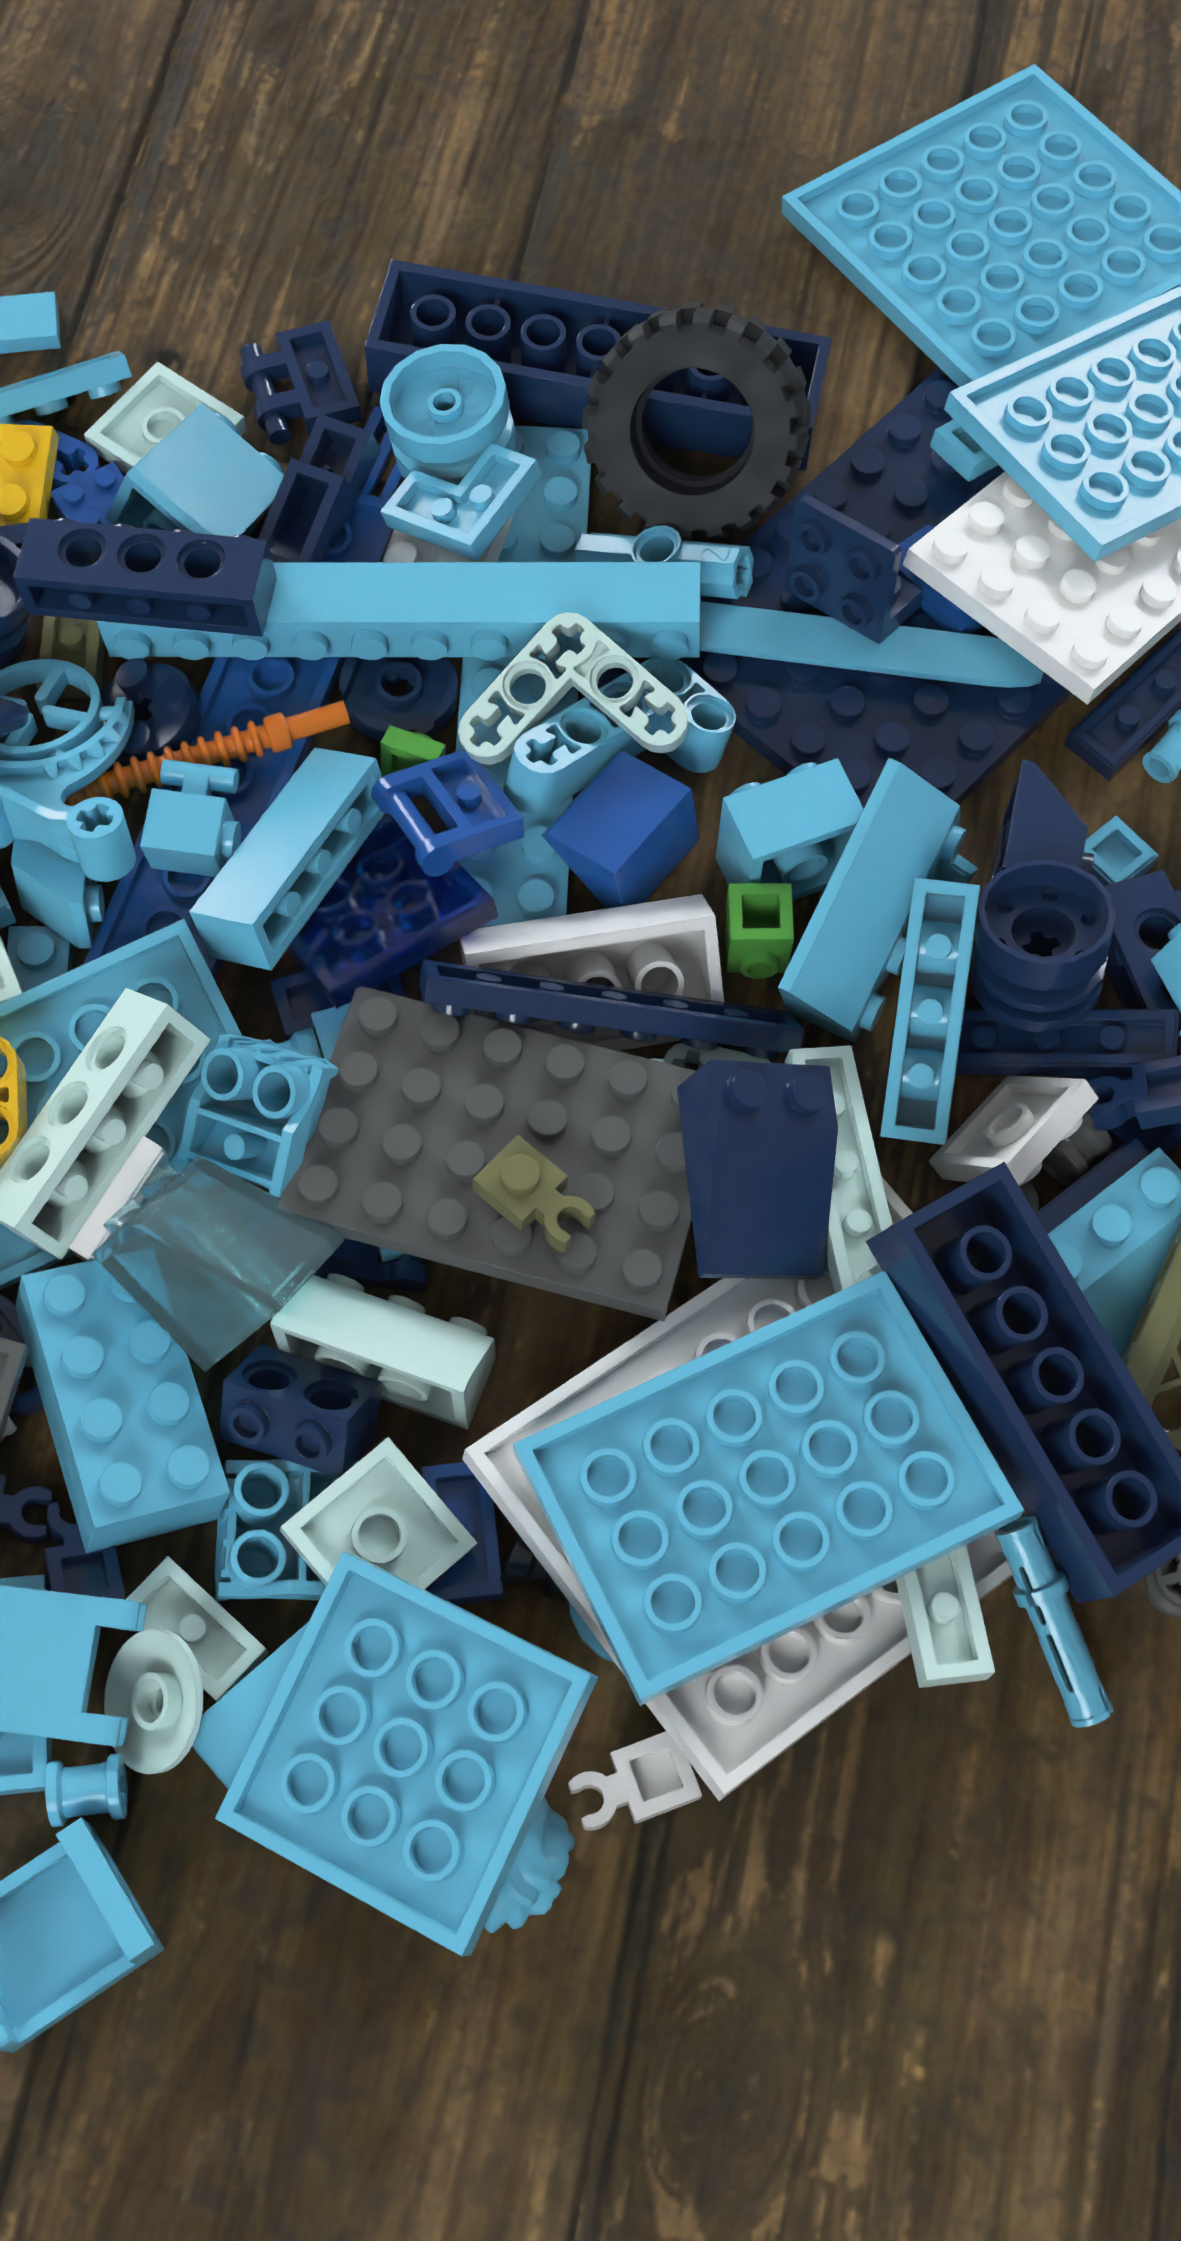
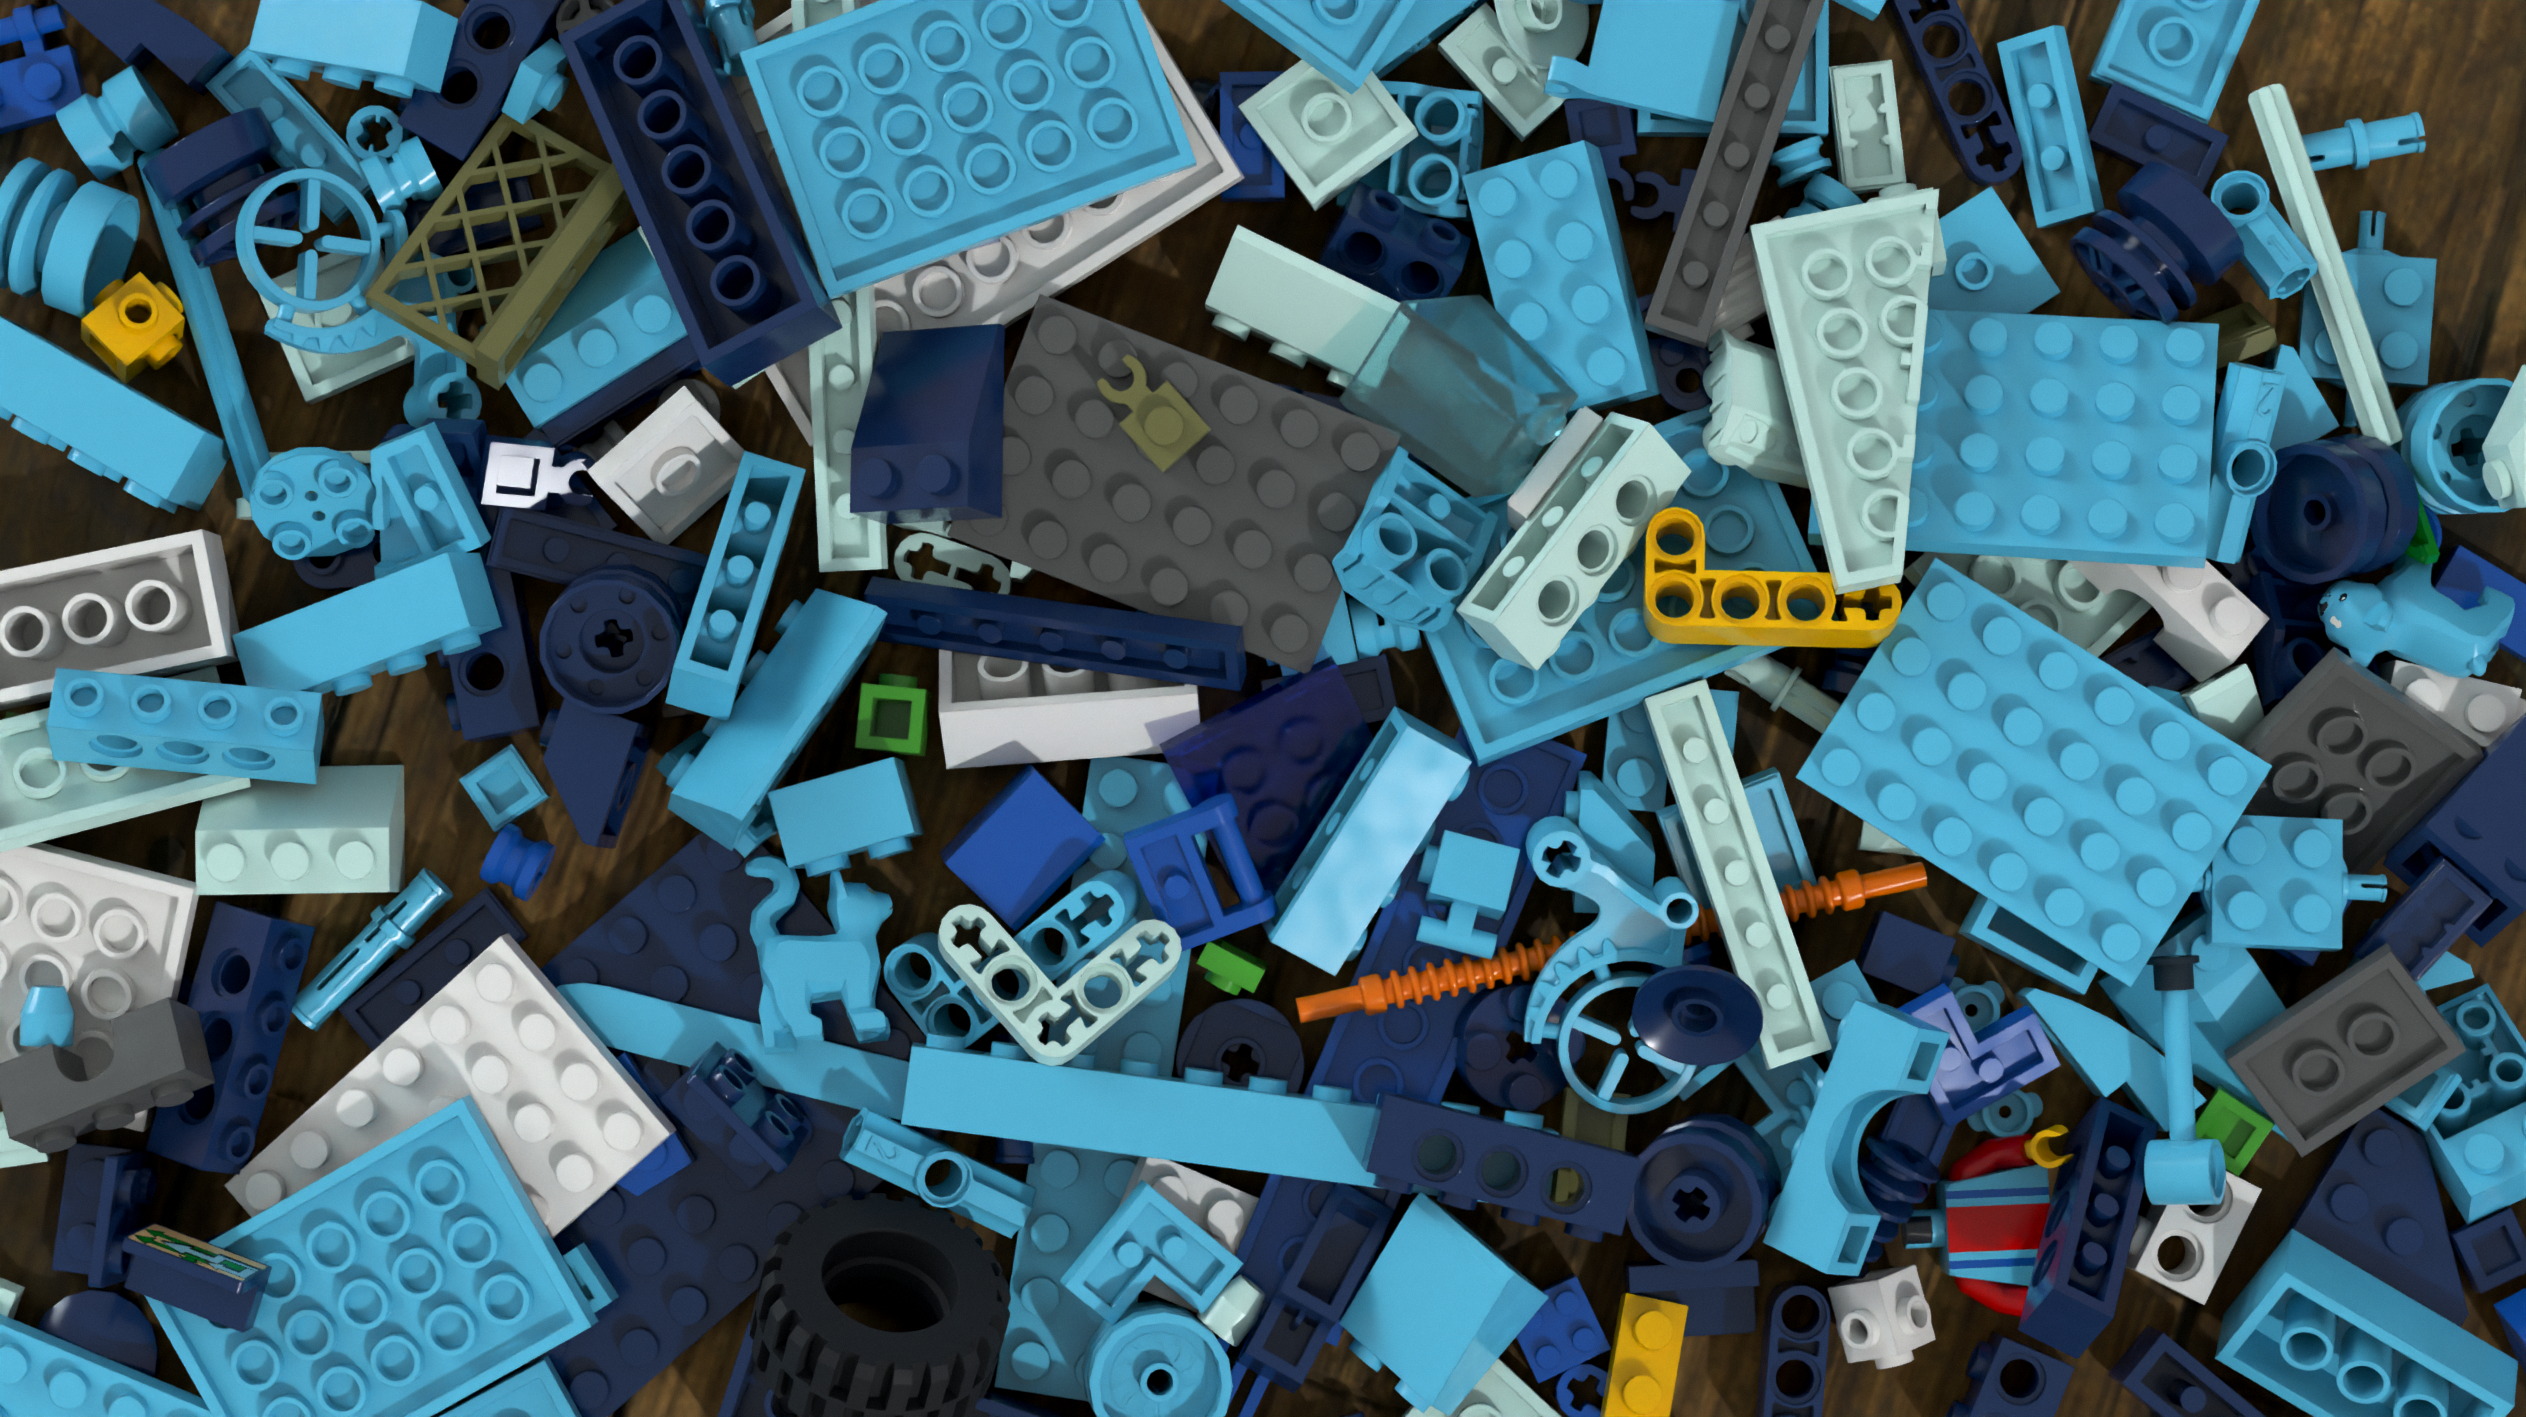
camera: 170 degrees left, 20 degrees up
none -> blue wheel [480,822,556,902]
none -> medium azure animal [744,854,893,1055]
none -> light aqua hose [1197,1275,1266,1347]

